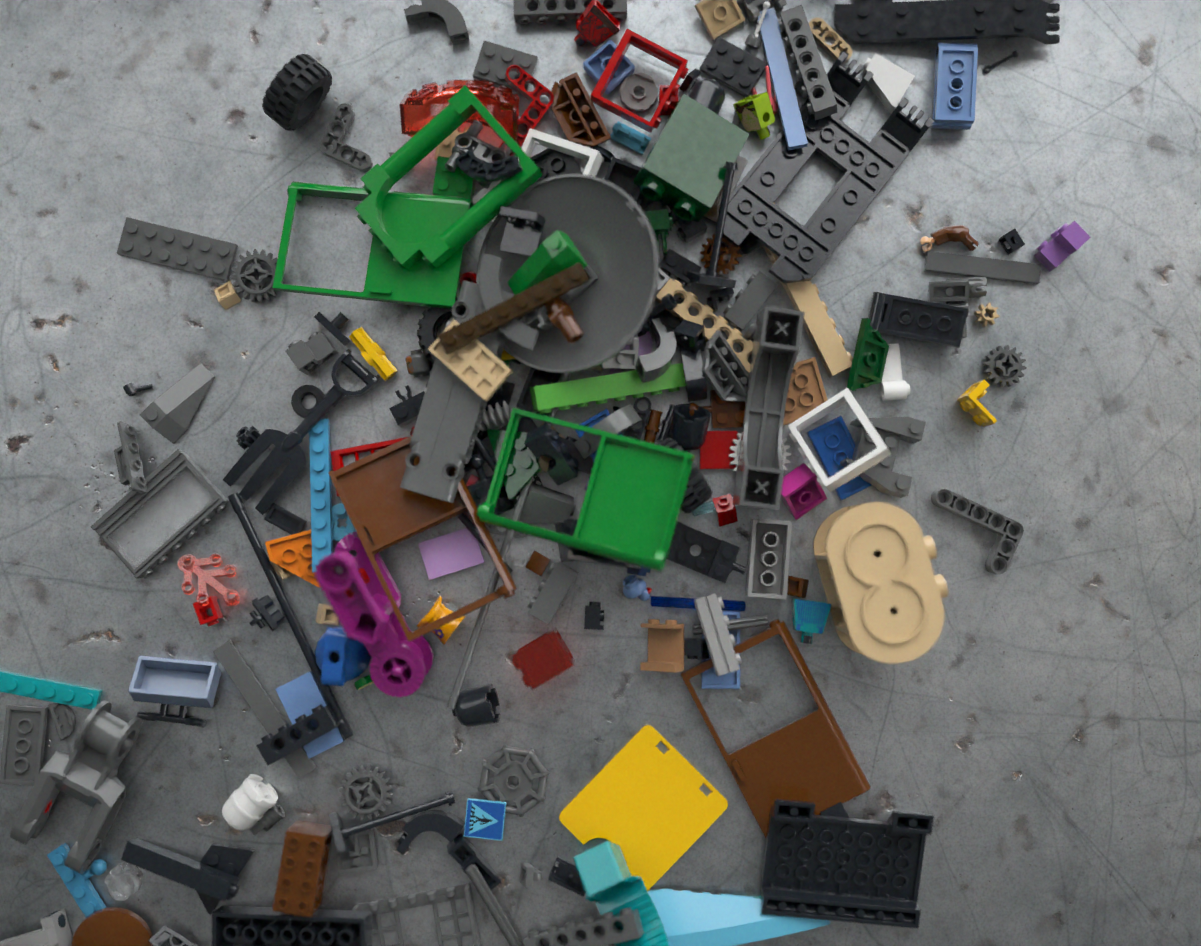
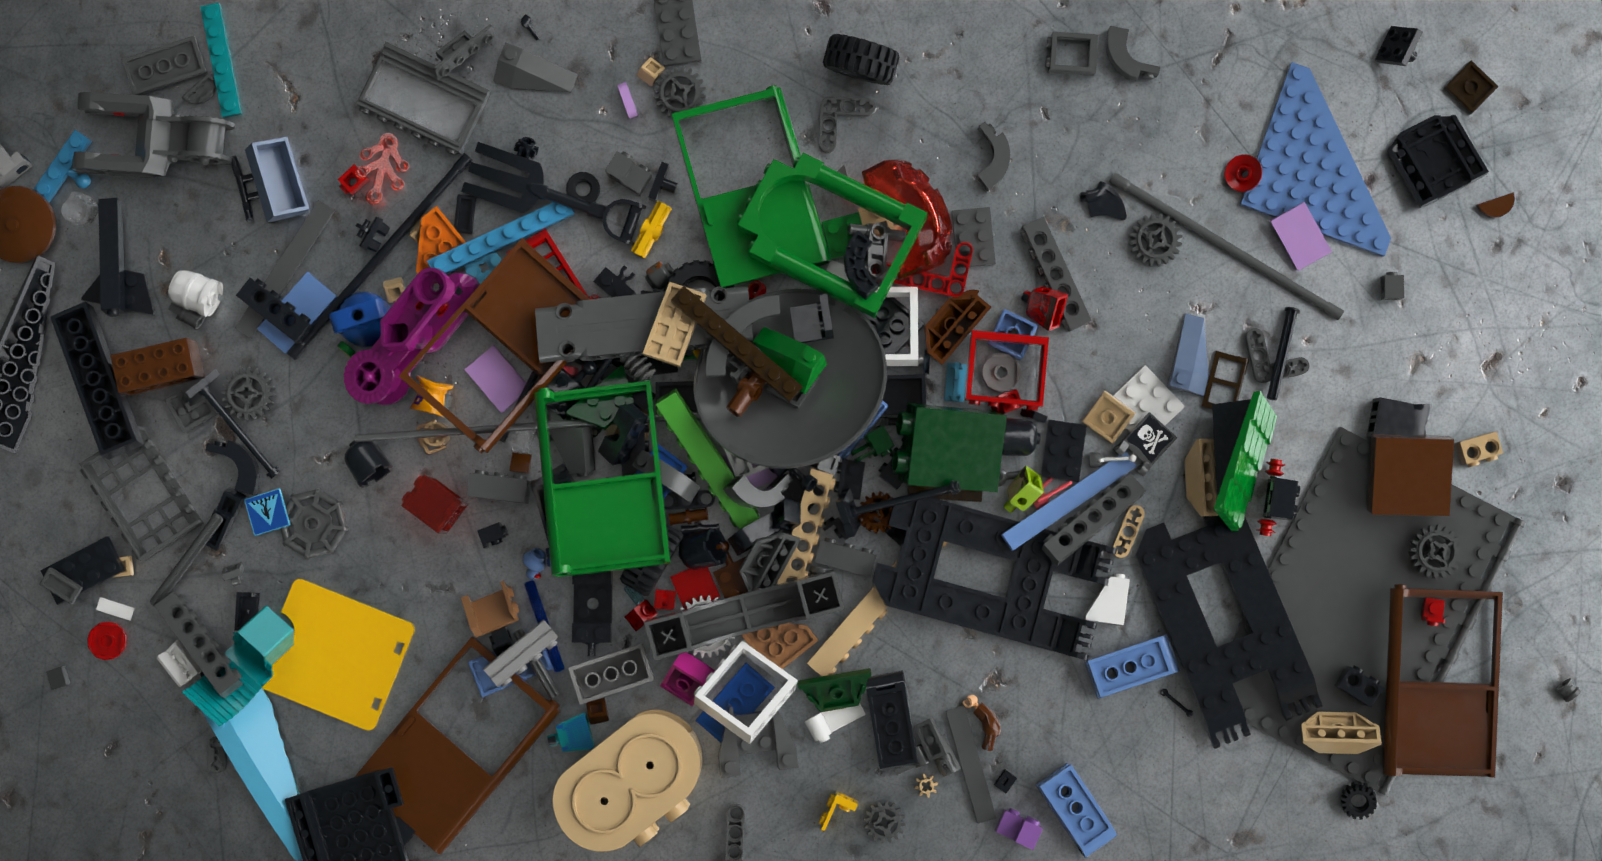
camera: 65 degrees right, 0 degrees up
none -> tan piece [416,419,451,455]
none -> lavender beam [617,82,638,119]
none -> red bracket [654,589,676,610]
none -> medium blue hinge [1036,763,1117,858]

